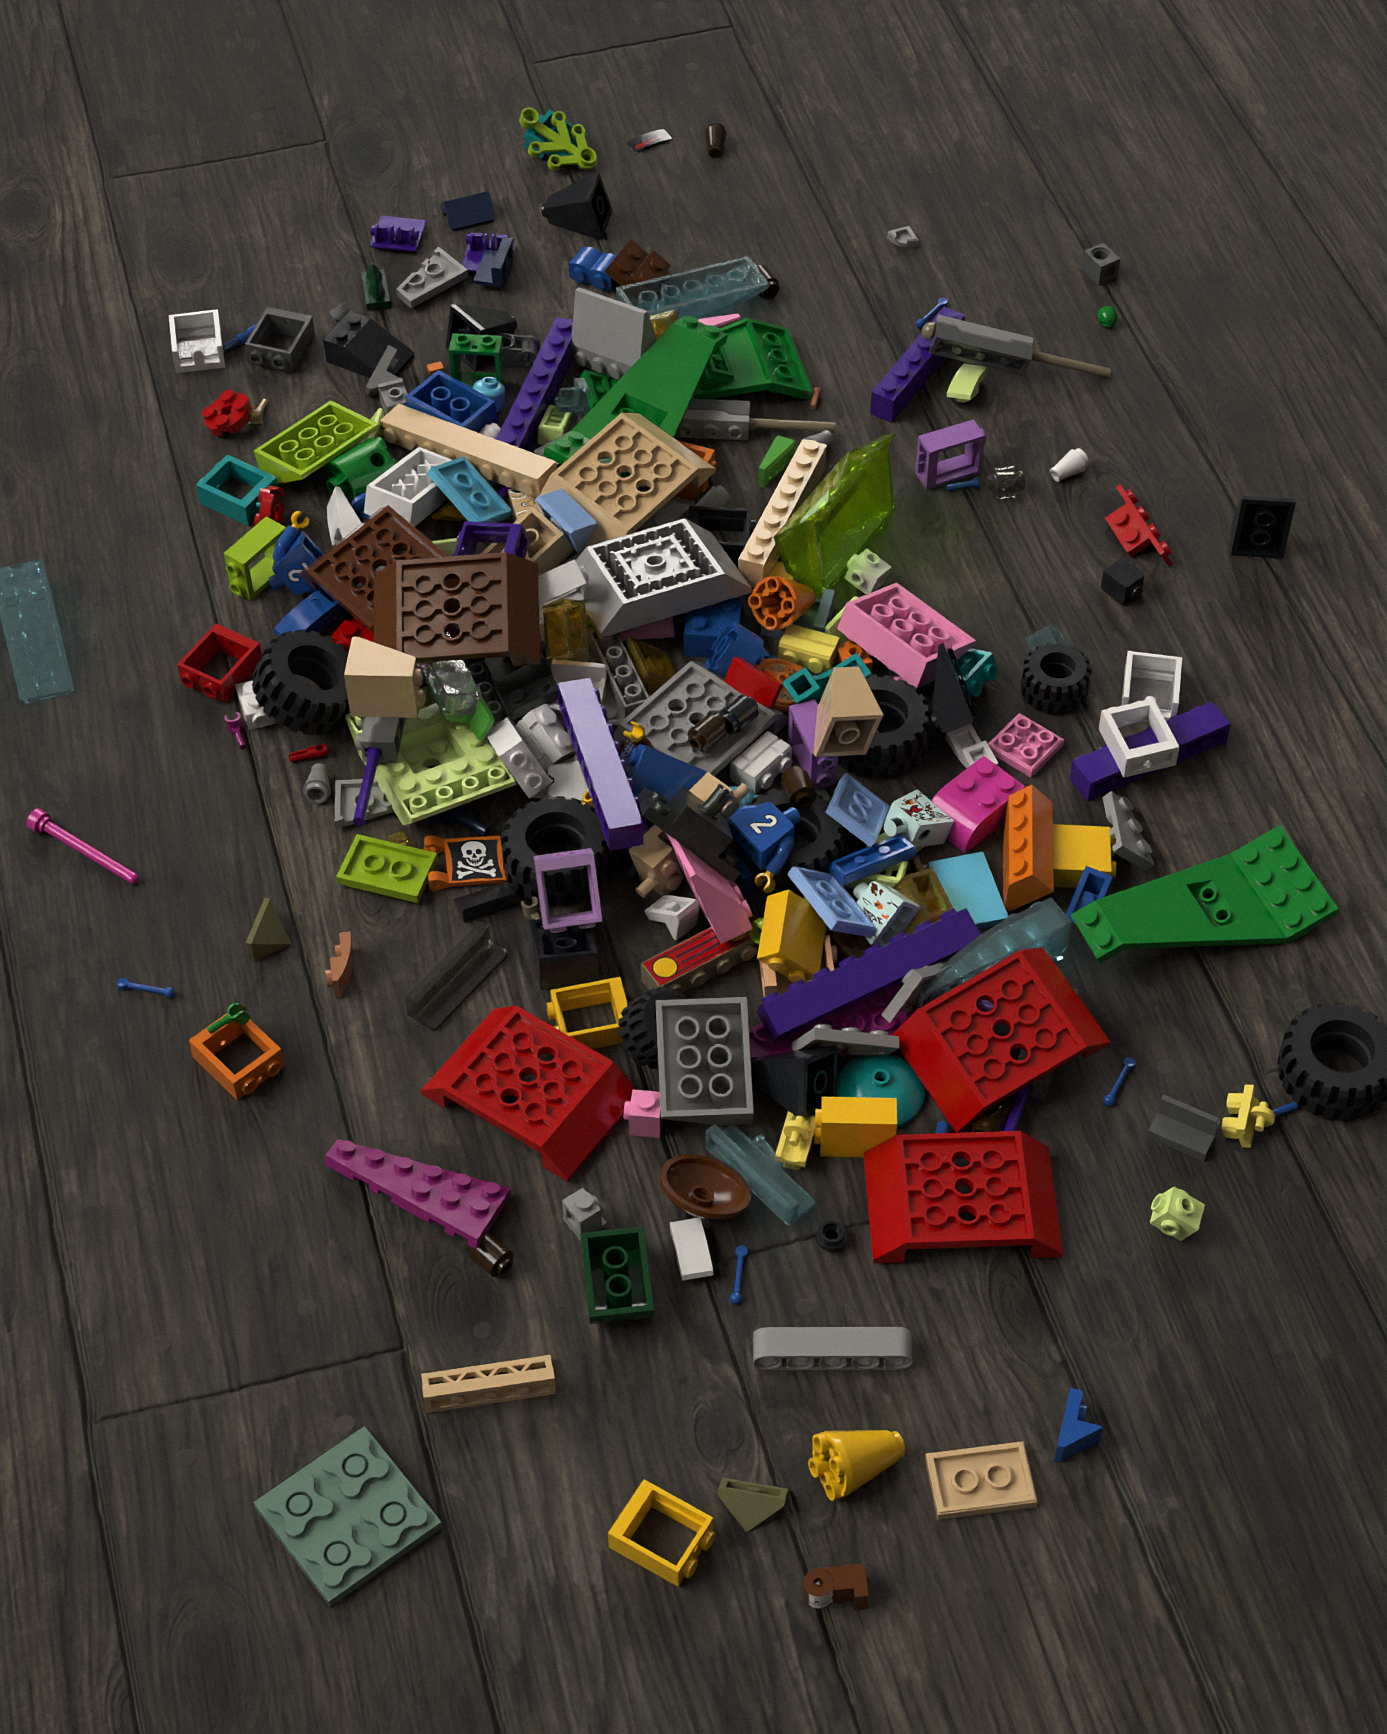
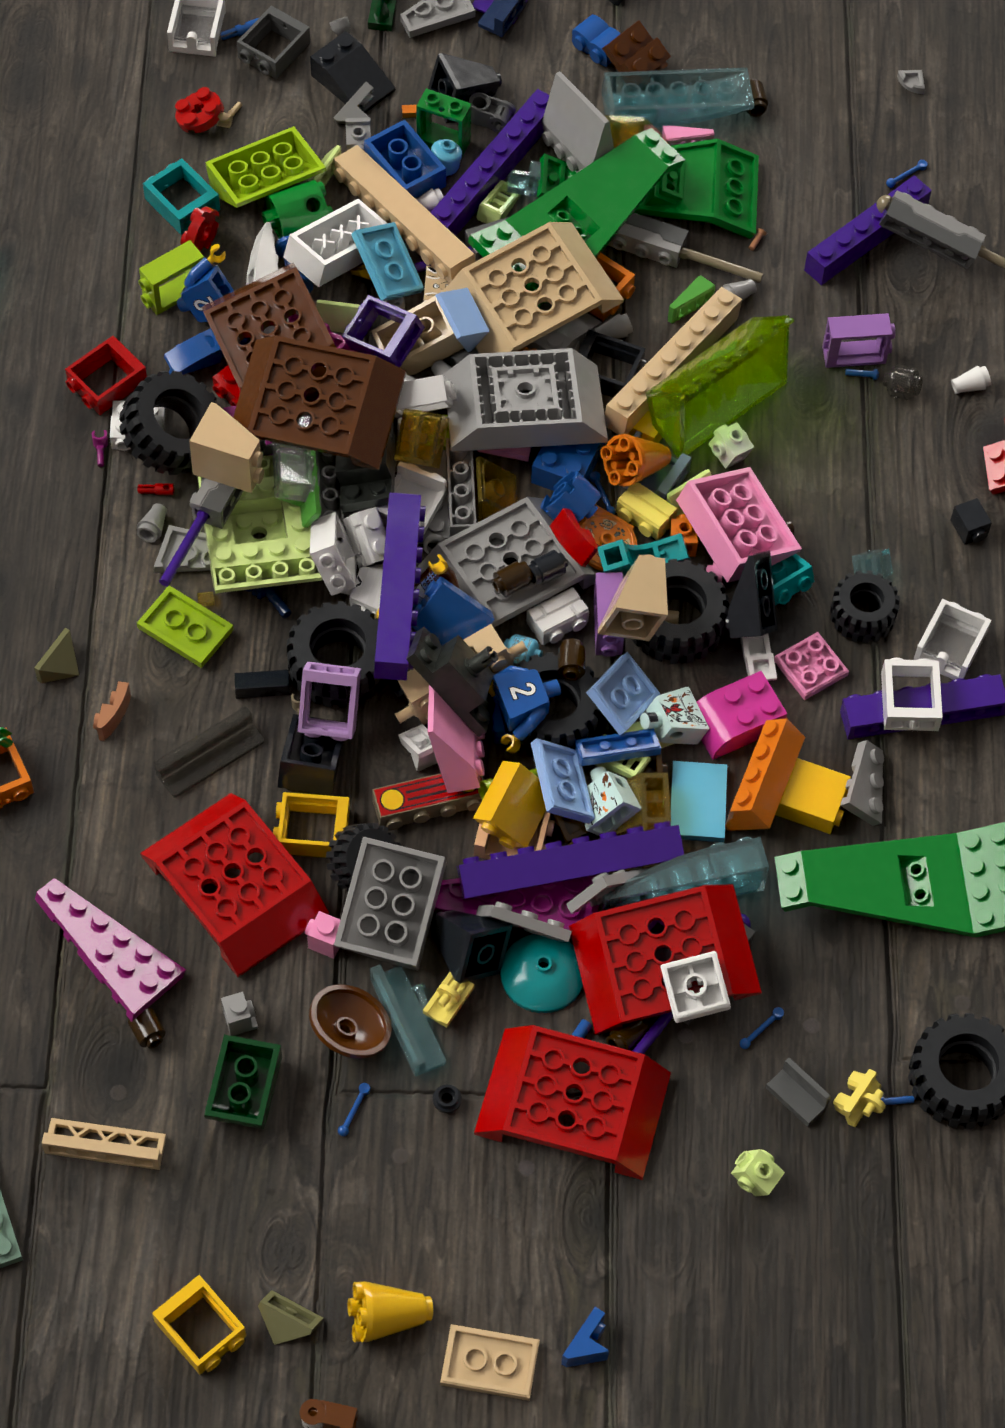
camera: 15 degrees right, 10 degrees up
flag [424,836,506,892] -> none
white slope [670,1218,714,1281] -> none
light grey beam [753,1327,913,1370] -> none
yellow brick [814,1097,897,1157] -> none
yellowish green slope [947,364,987,402] -> none
blue slope [1064,866,1113,924] -> none
none -> white brick [661,951,731,1023]

